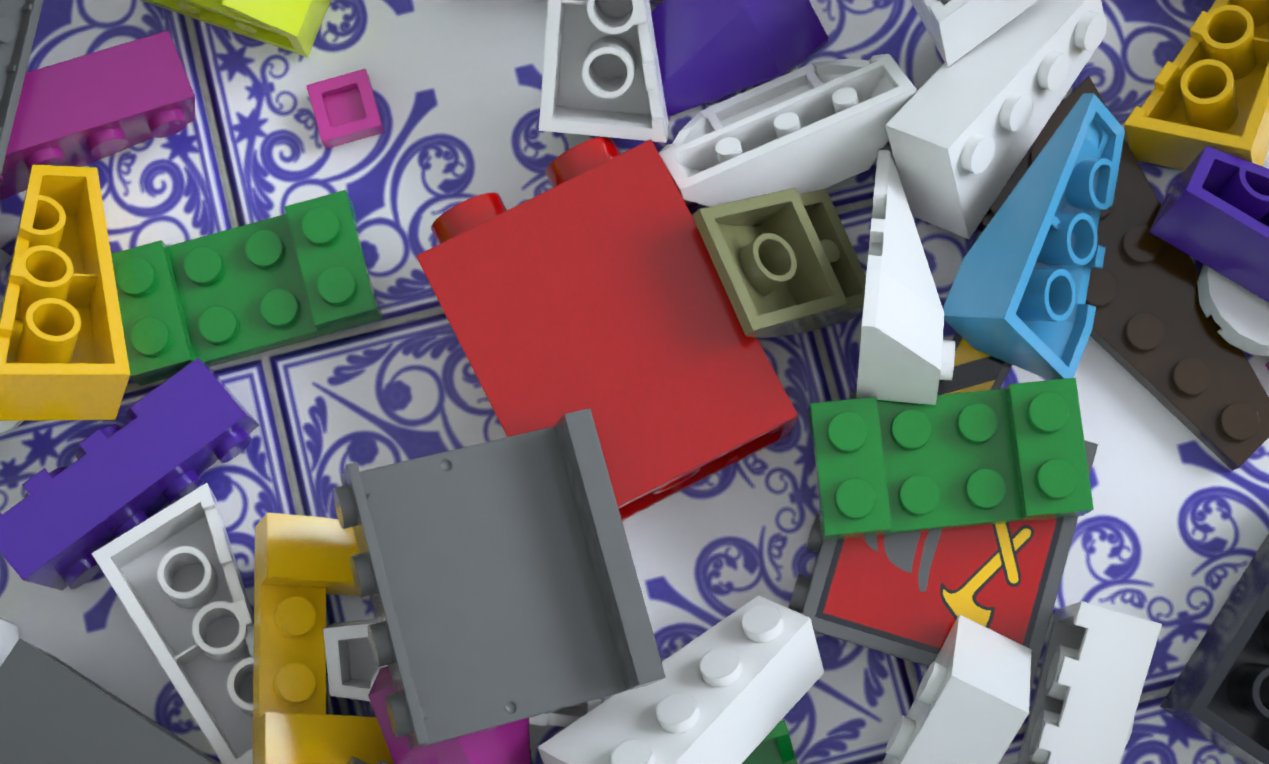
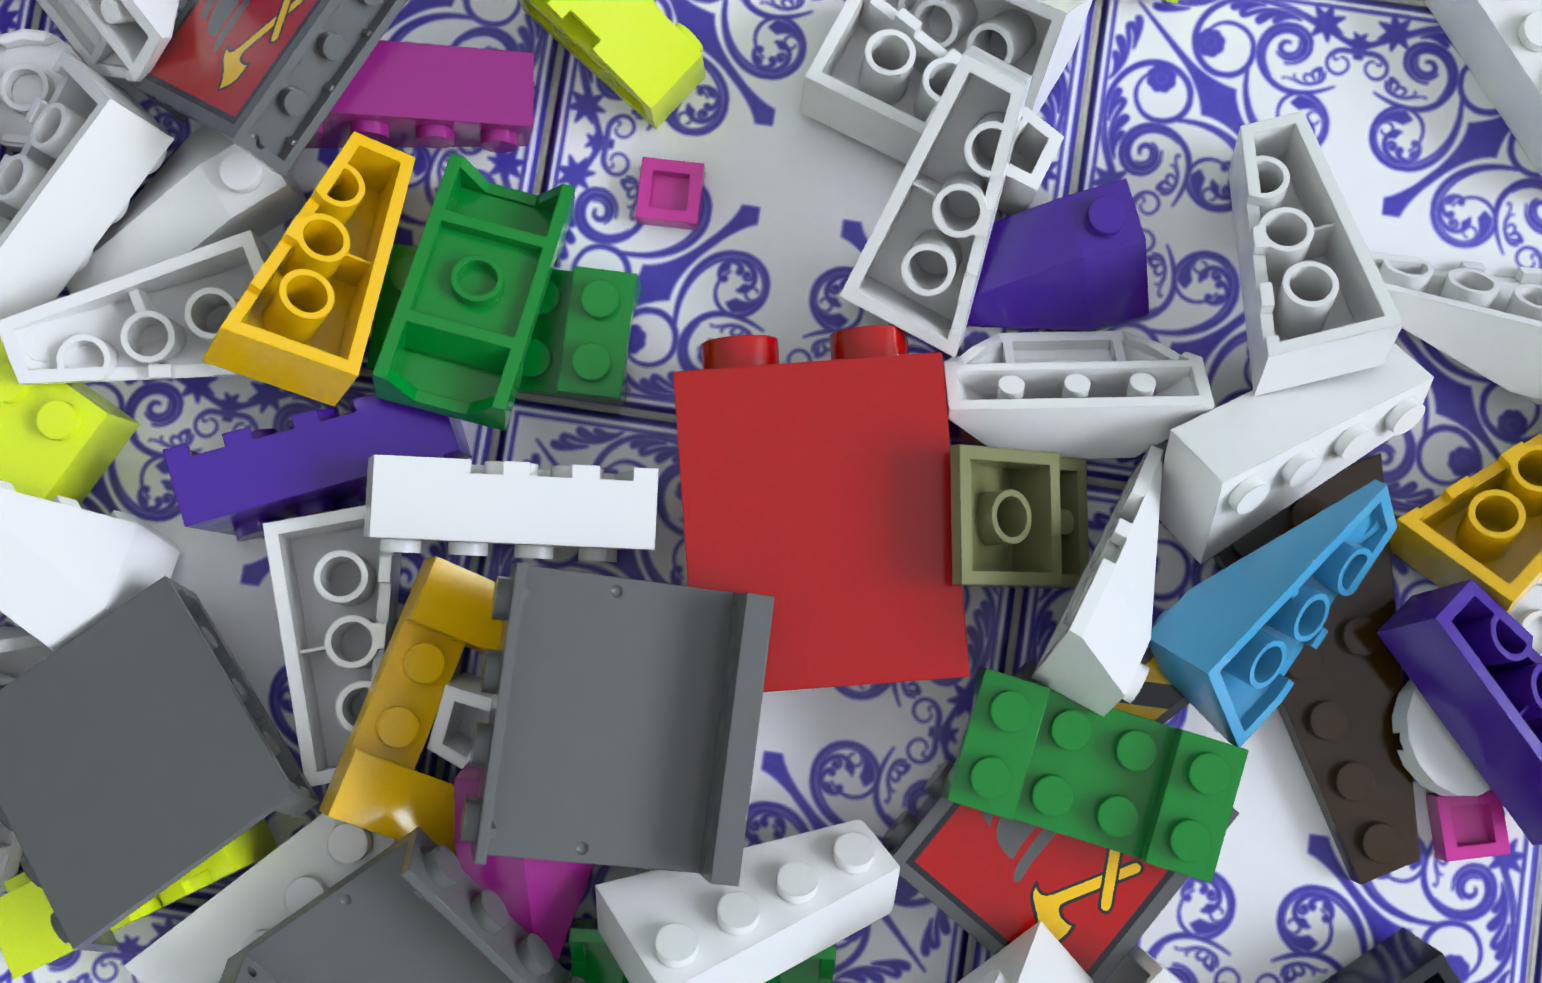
camera: 20 degrees right, 5 degrees up
none -> white wedge [364,454,659,562]
none -> green piece [372,153,575,431]

